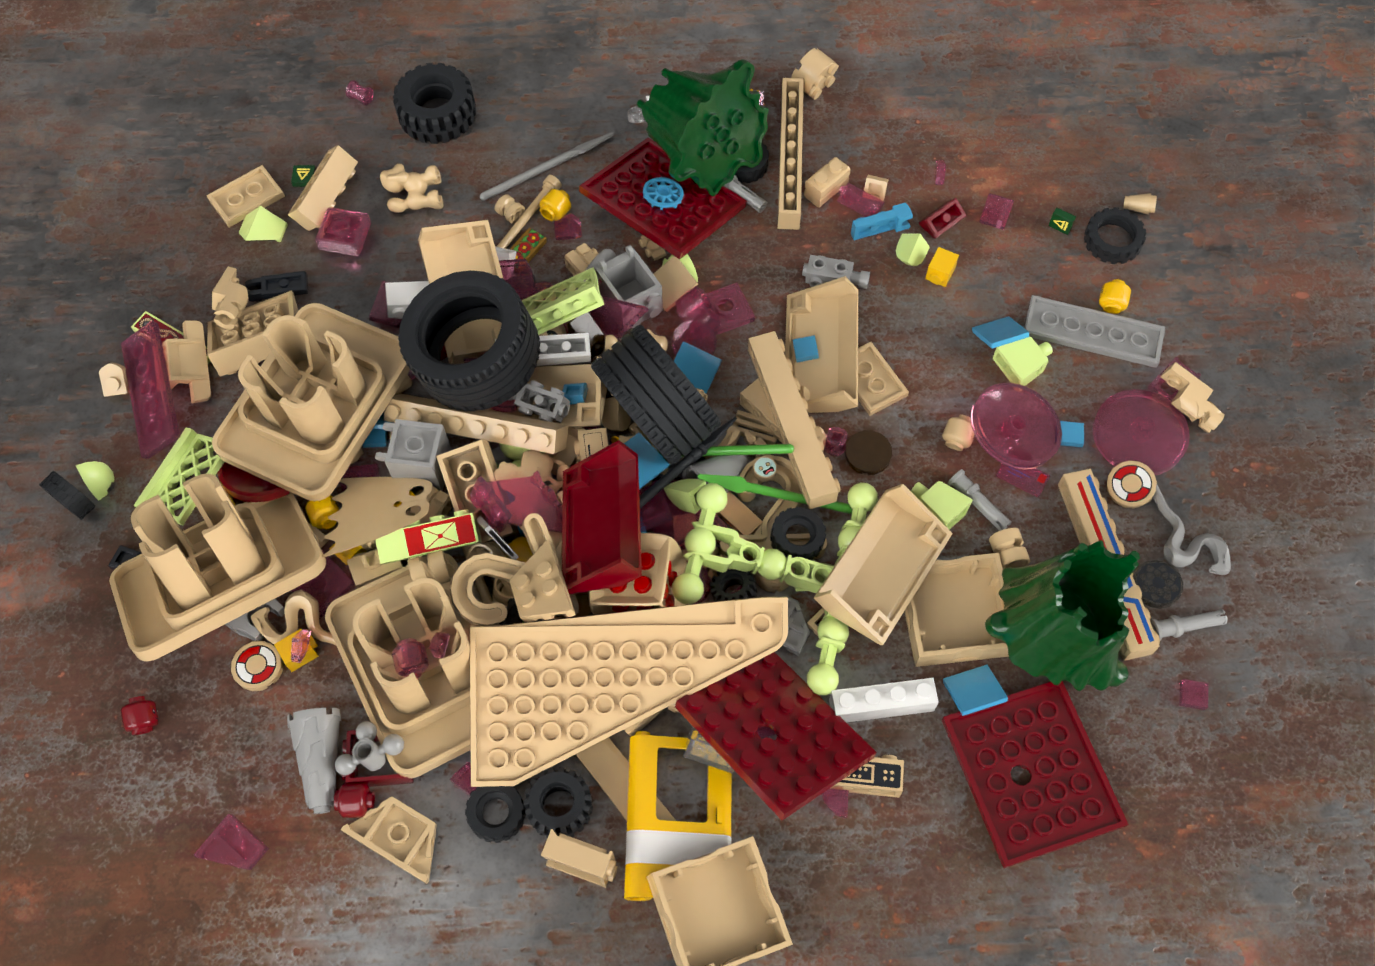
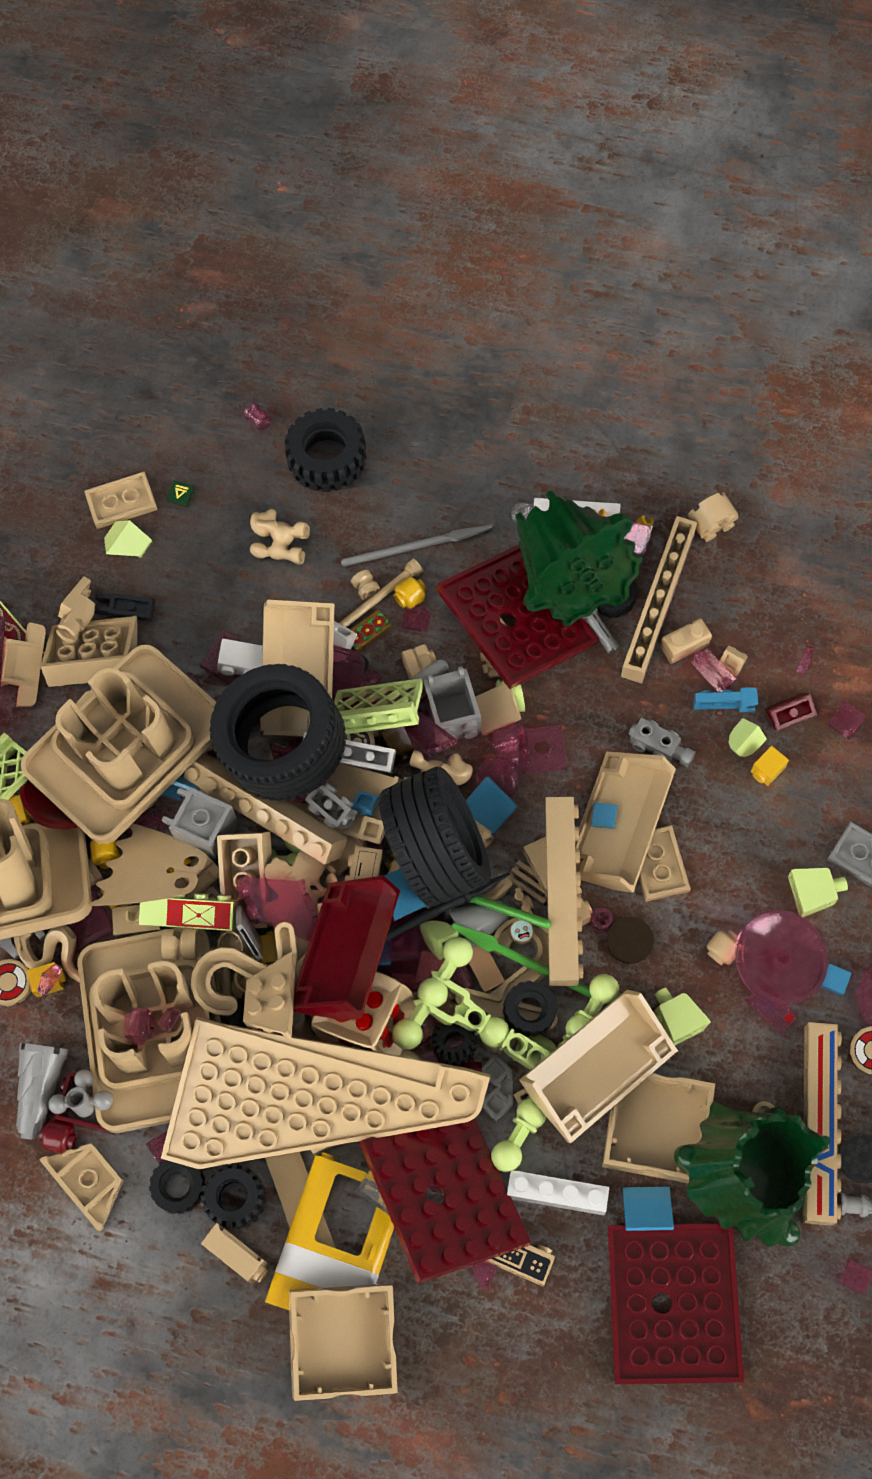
camera: 20 degrees right, 5 degrees up
tan brick [288,145,358,231] -> none
clear pink brick [315,207,371,256] -> none
dark azure wheel [643,177,684,210] -> none
light grey pin [947,469,1012,531] -> none
dark azure piece [972,316,1029,349] -> none
tan wheel [989,528,1031,570] -> none

